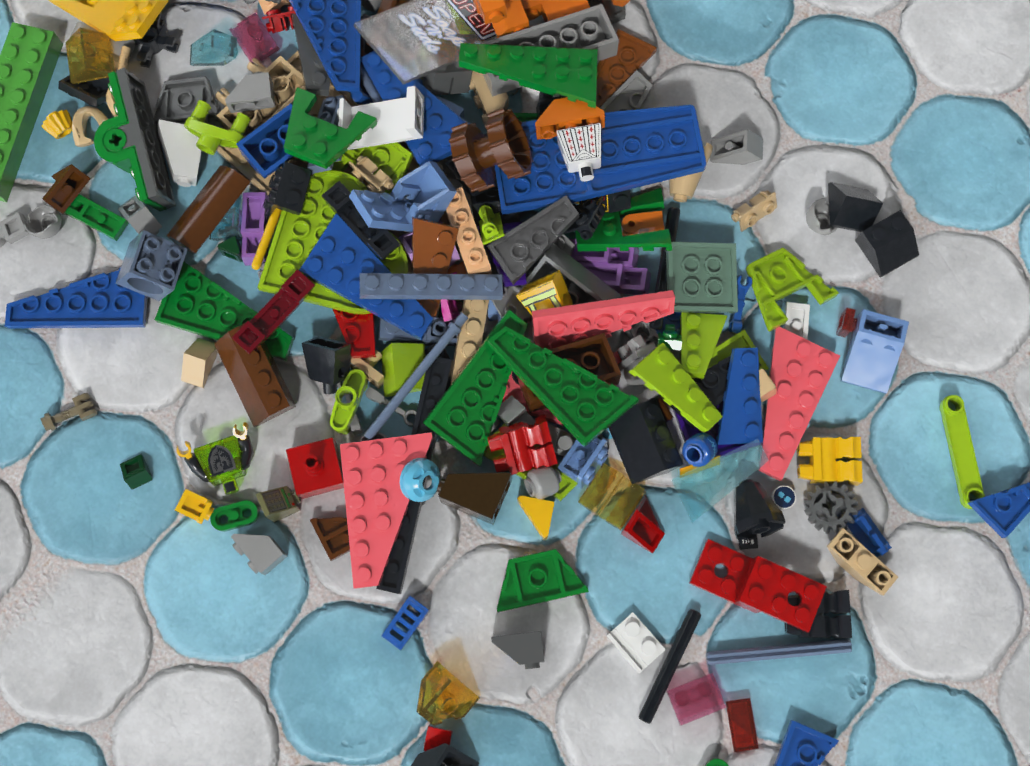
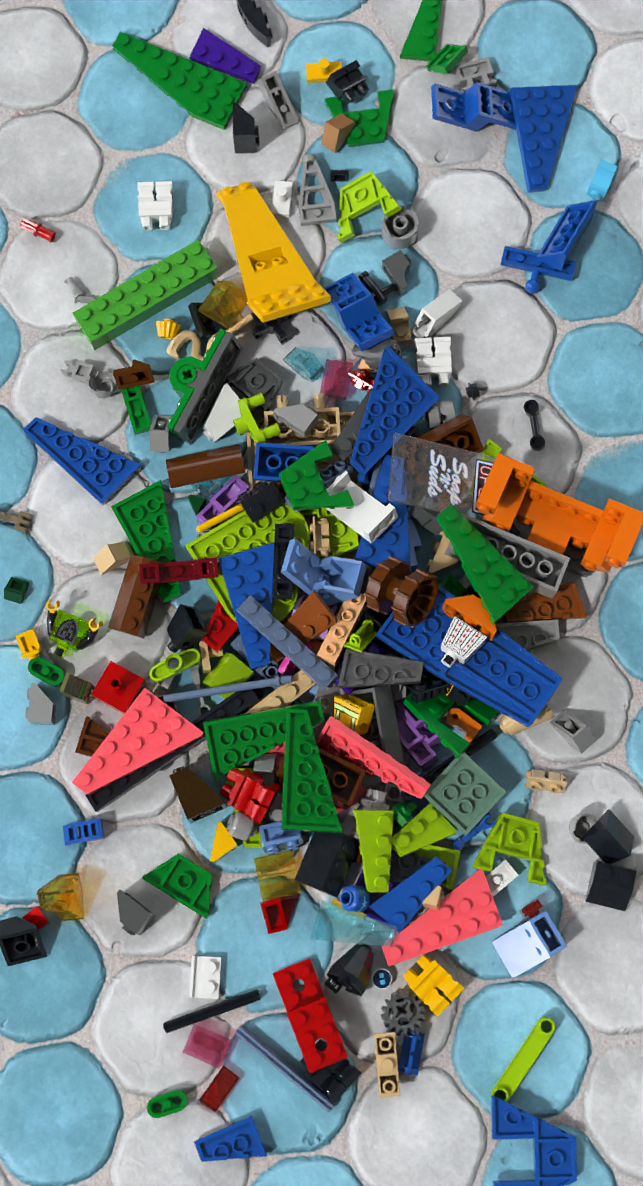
camera: 45 degrees right, 0 degrees up
sand blue brick [115,230,188,301] -> none
medium azure piece [399,458,441,502] -> none

